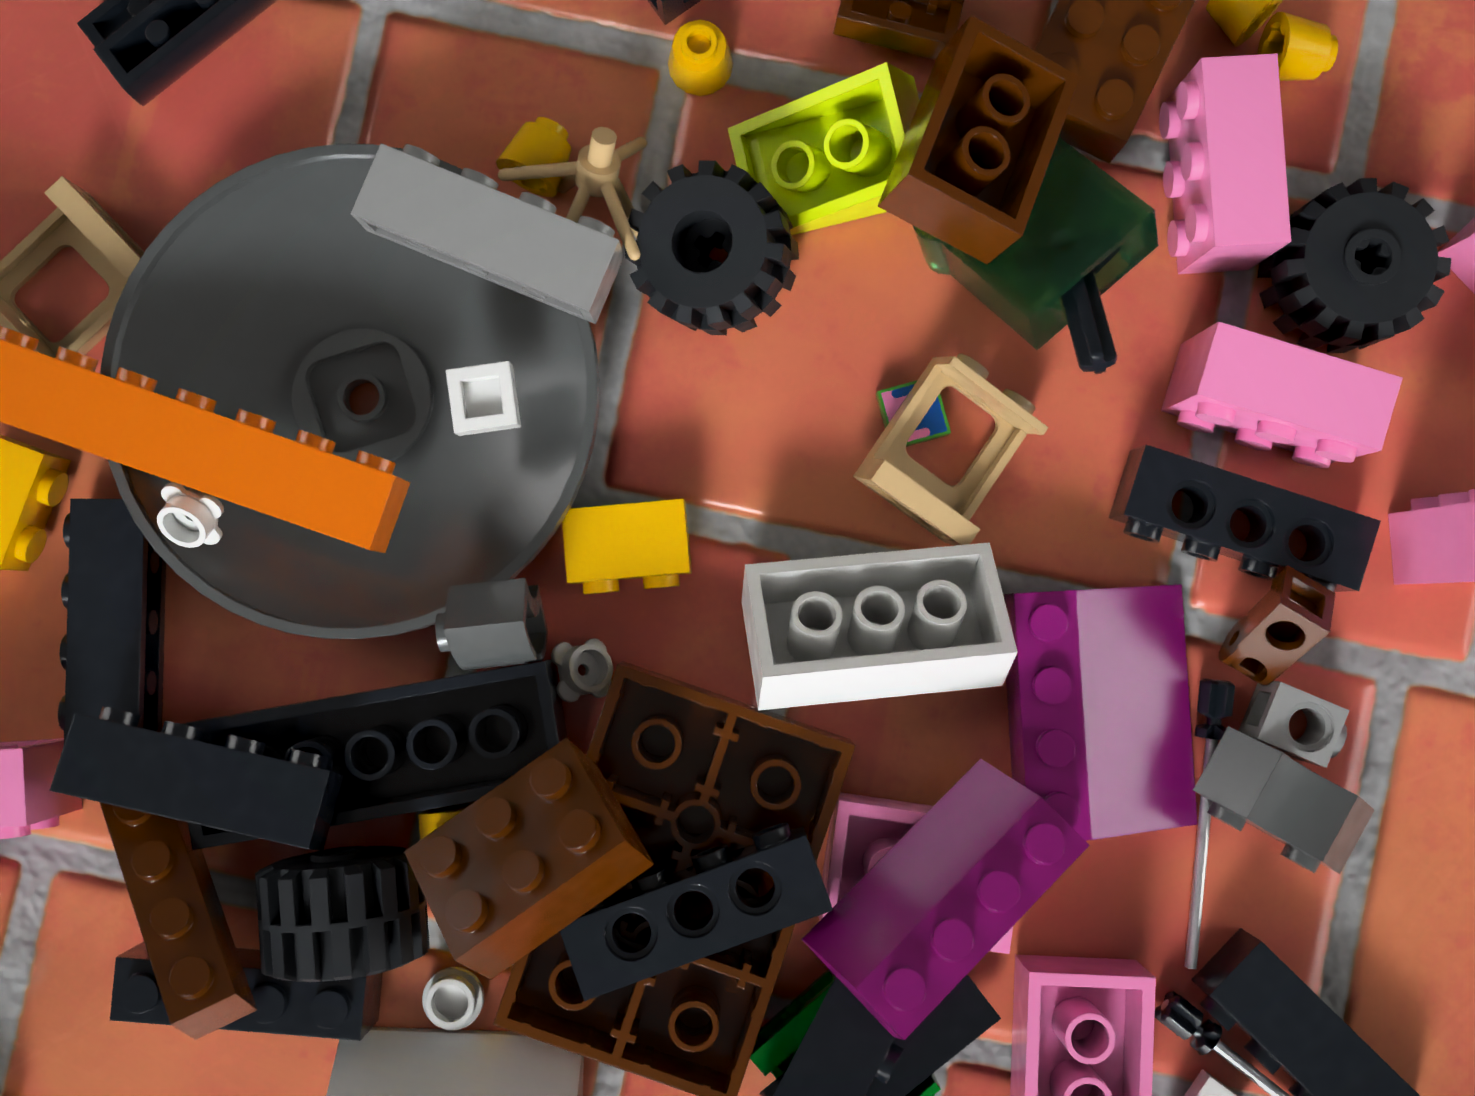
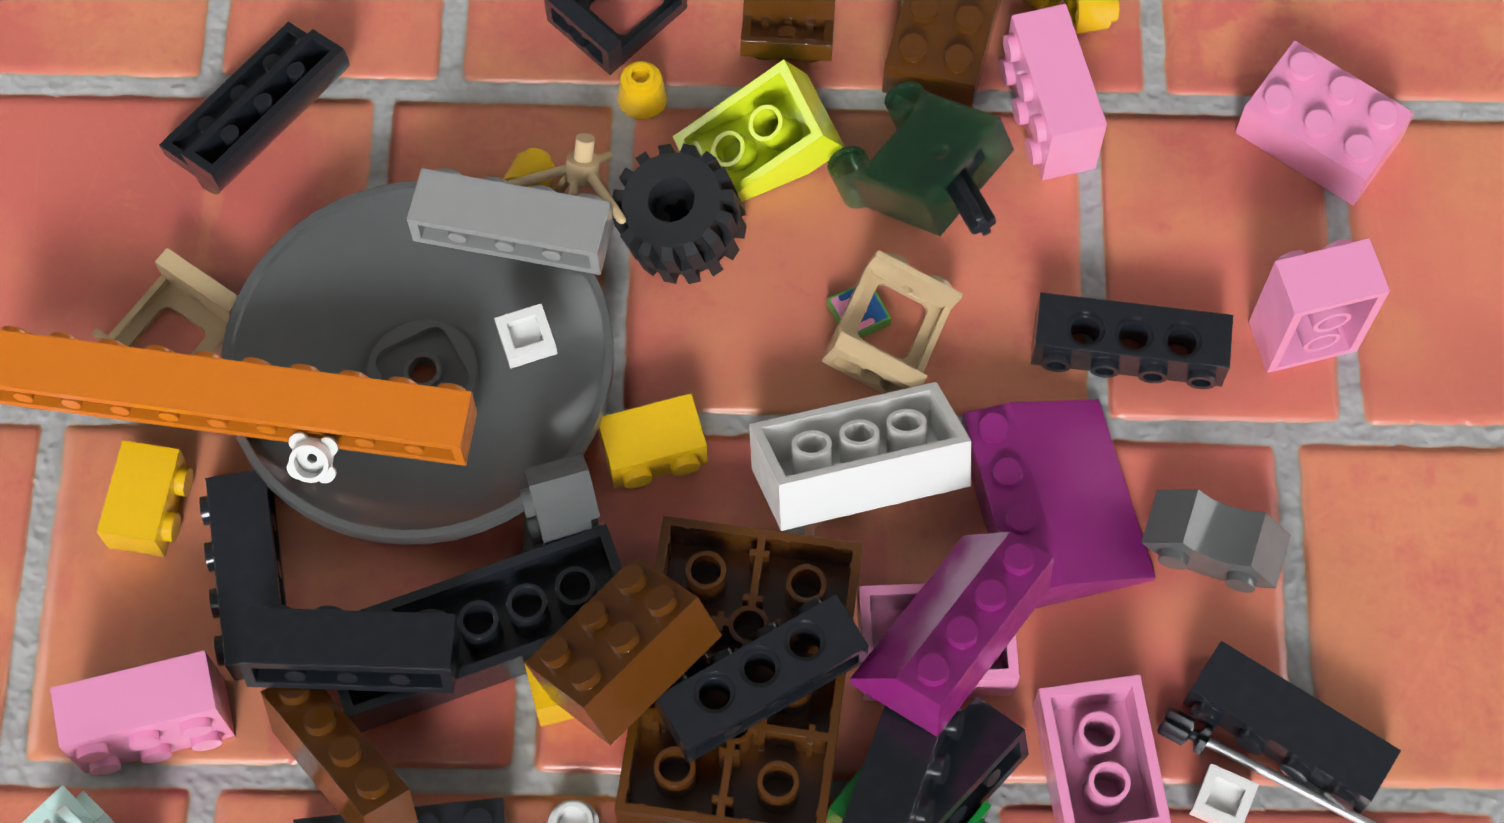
camera: 10 degrees left, 20 degrees down
black wheel [255,846,430,982] -> none
white plate [551,638,613,702] -> none
reddish brown brick [878,15,1080,264] -> none
bright pink brick [1161,322,1403,468] -> none
piece [1184,678,1235,969] -> none
reddish brown leg [1219,565,1336,686] -> none
light grey brick [1238,681,1350,768] -> none
black wheel [1257,178,1451,353] -> none

